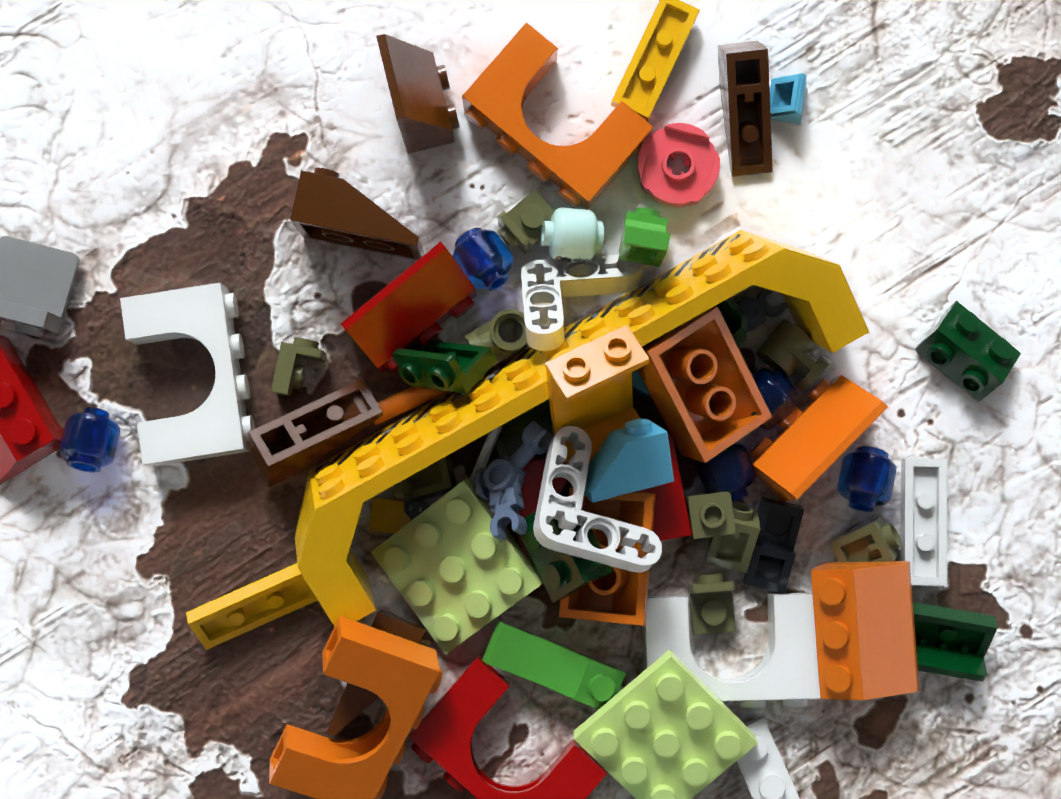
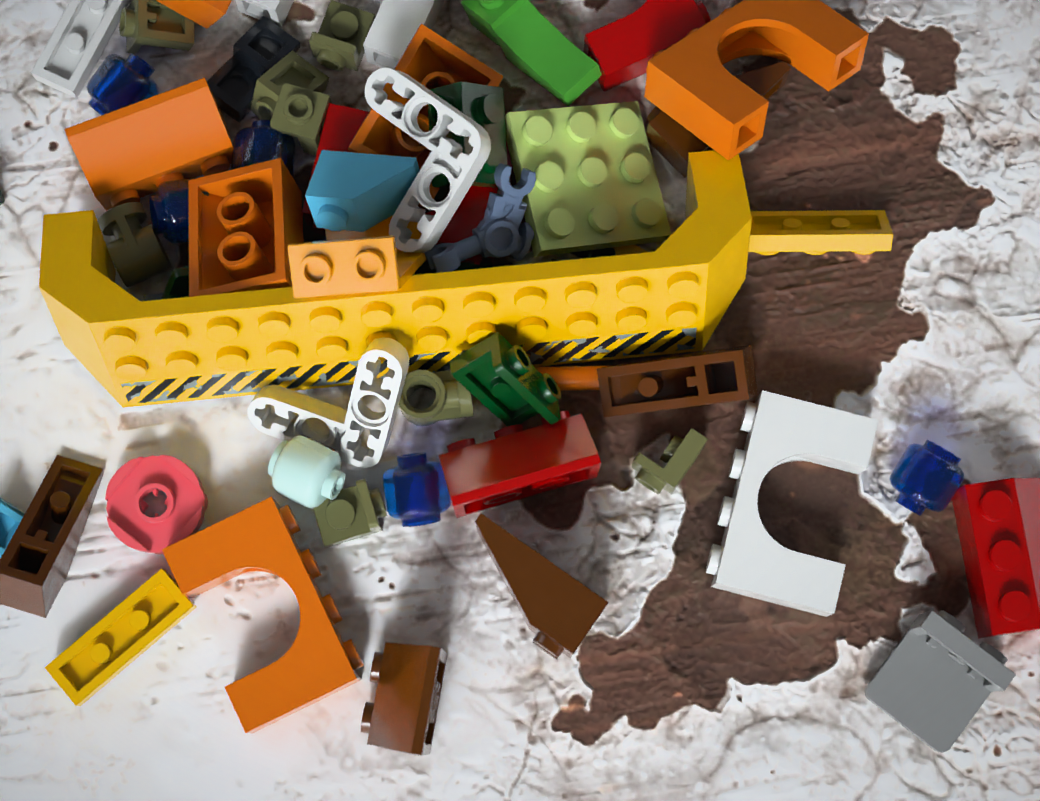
camera: 155 degrees left, 5 degrees down
bright green slope [618,208,670,267] -> none

